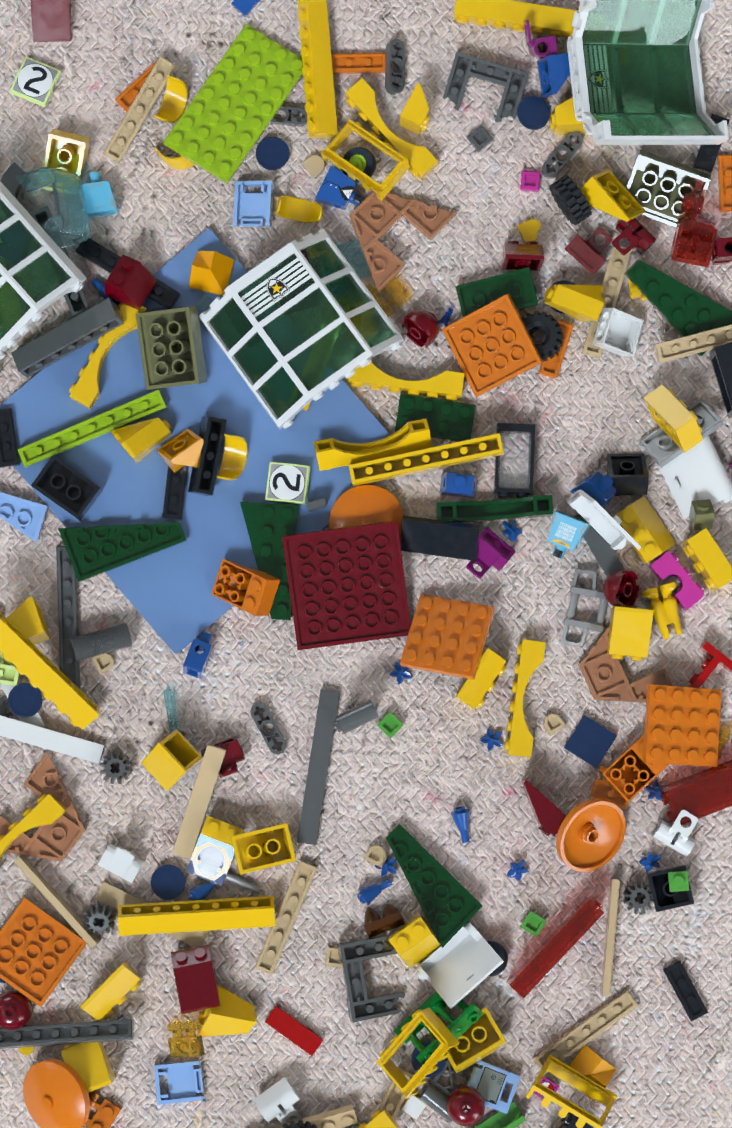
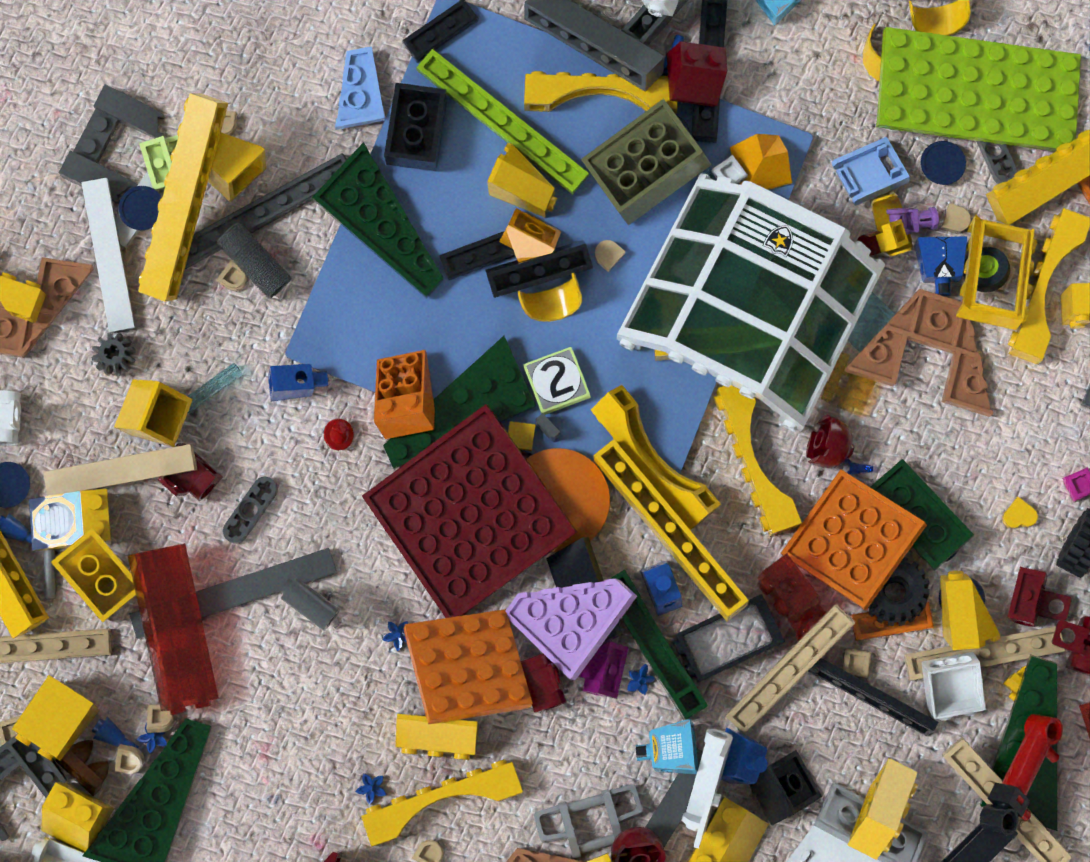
camera: 65 degrees right, 5 degrees down
bright green plate [377,712,404,739] -> none
dark green plate [395,393,476,442] -> none
blue cone [451,806,470,843] -> none
dark red slope [502,241,544,271] -> none
none -> yellow slope [12,675,100,761]
none -> tan tile [115,744,144,774]
none -> clear red brick [128,543,219,715]
none -> red hat [323,418,354,451]
none -> lavender plate [506,578,637,680]
none -> yellow tile [508,421,535,451]
none -> dark red piece [521,654,567,713]
none -> tan tile [595,240,626,272]
none -> white tile [711,155,748,184]
none -> tan tile [725,604,855,735]
none -> clear red brick [757,553,831,649]
none -> black tile [808,658,939,736]
none -> tan tile [842,648,872,679]
none -> yellow leg [857,219,909,256]
none -> medium lavender connector [886,207,939,235]
none -> red piece [980,714,1063,836]

